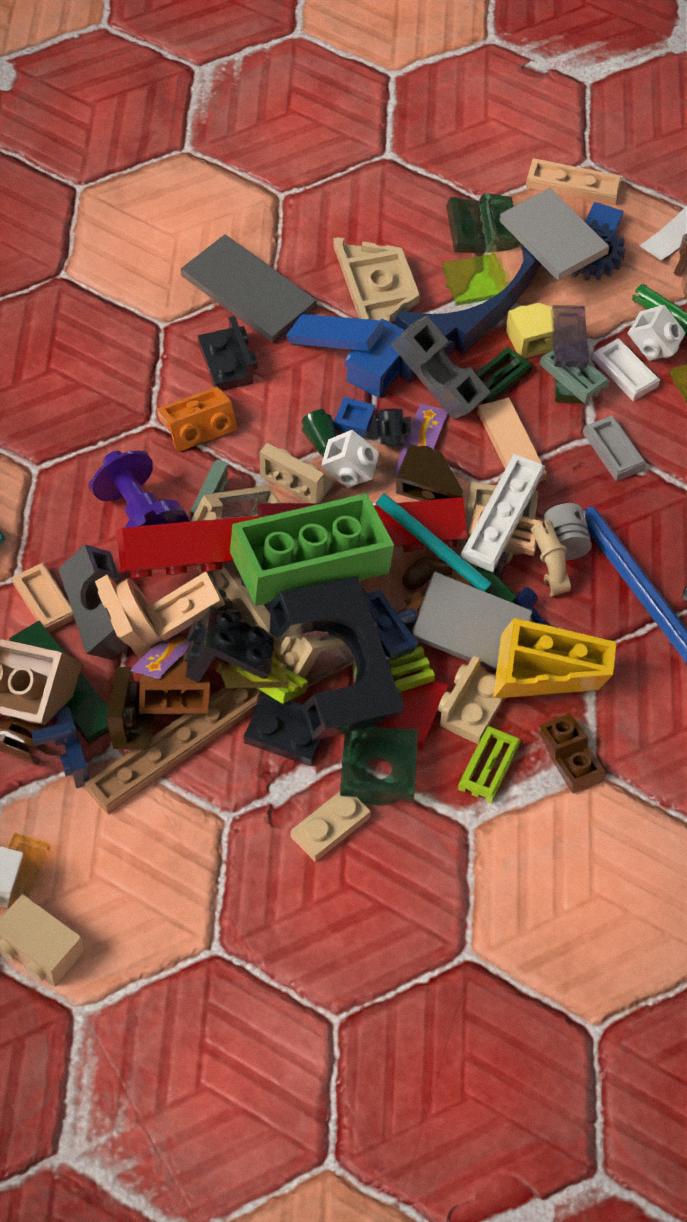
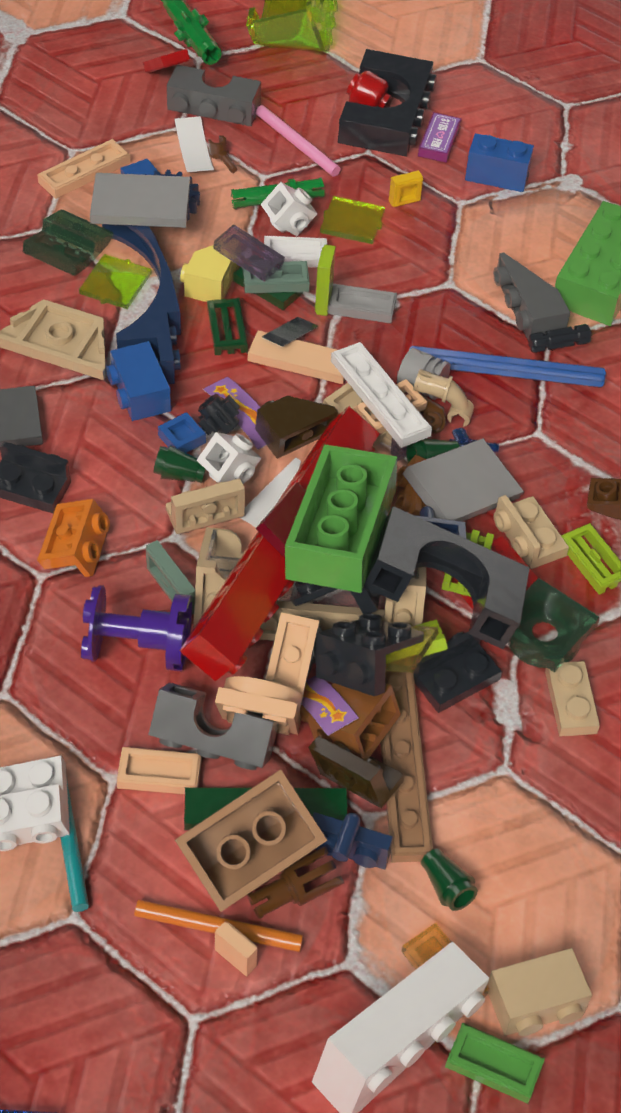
camera: 55 degrees left, 5 degrees down
blue tile [286,314,385,351] -> none
teal bar [375,493,491,592] -> none
dark grey arch [390,316,490,419] -> none
yellow wedge [493,618,617,699] -> none
none -> black sticker [262,317,318,346]
none -> lime tile [315,244,336,316]
none -> reddish brown arm [419,394,446,434]
none -> dark green cone [421,848,478,911]

